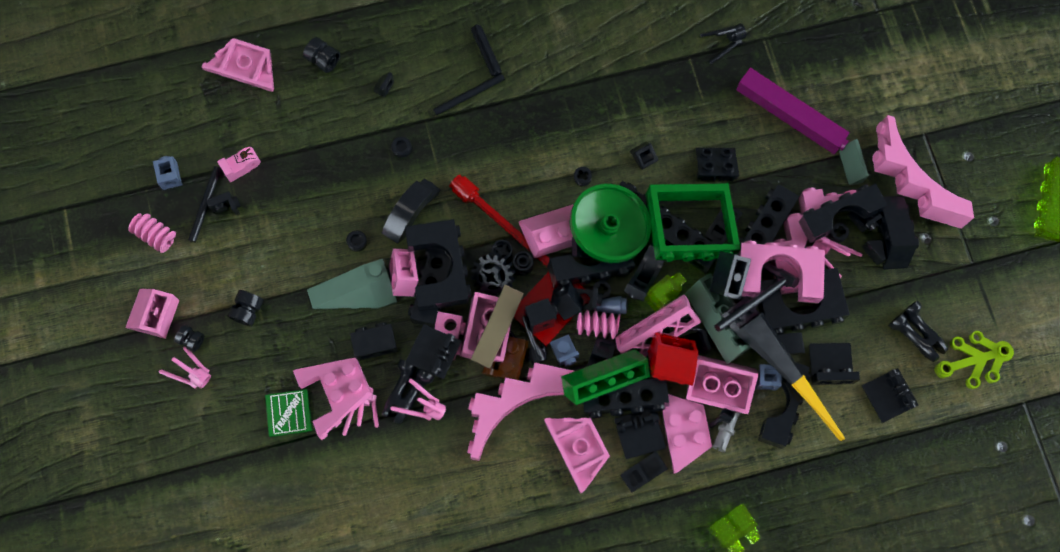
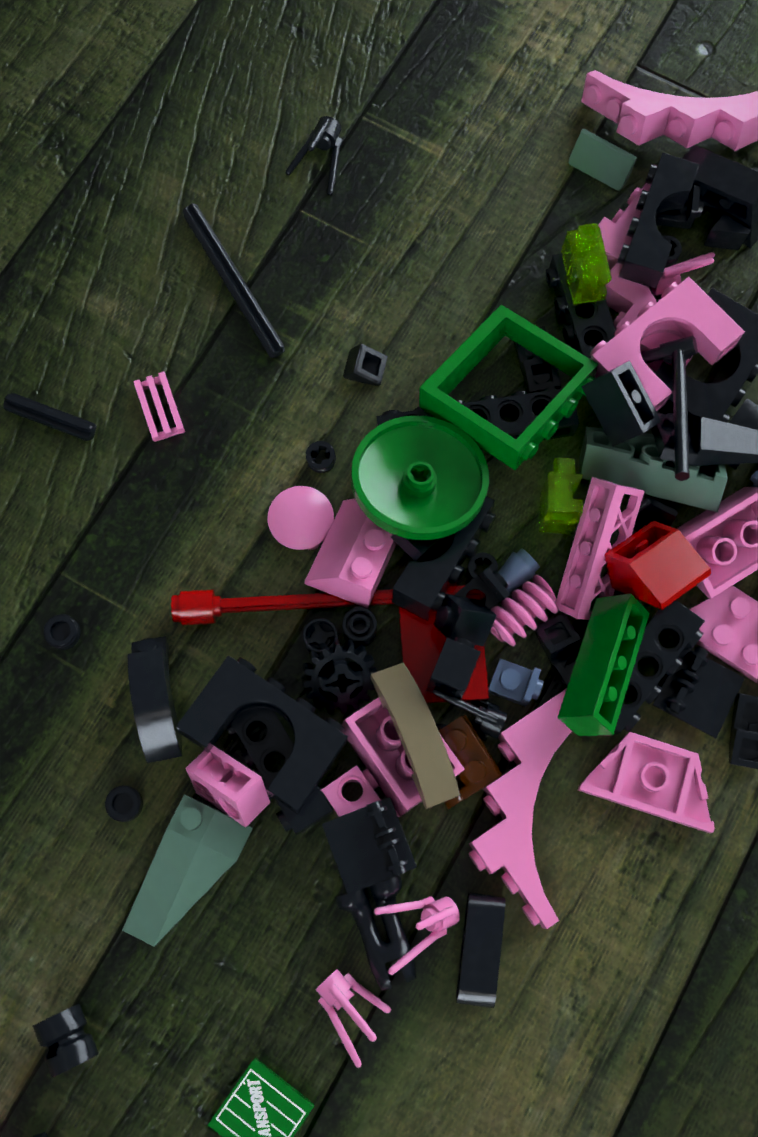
camera: 45 degrees left, 0 degrees up
bright pink wing [293,358,372,440] -> none
black brick [350,322,398,361] -> none
black bar [433,73,505,116] -> none
black arch [624,242,666,301] -> none
black hinge [696,147,739,182] -> none
magenta brick [736,68,850,155] -> none
none -> bright pink tile [133,371,185,442]
none -> black axle [182,203,285,358]
none -> bright pink dish [267,486,334,550]
none -> black beam [456,892,506,1008]
none -> clear neon green hips [561,223,612,305]

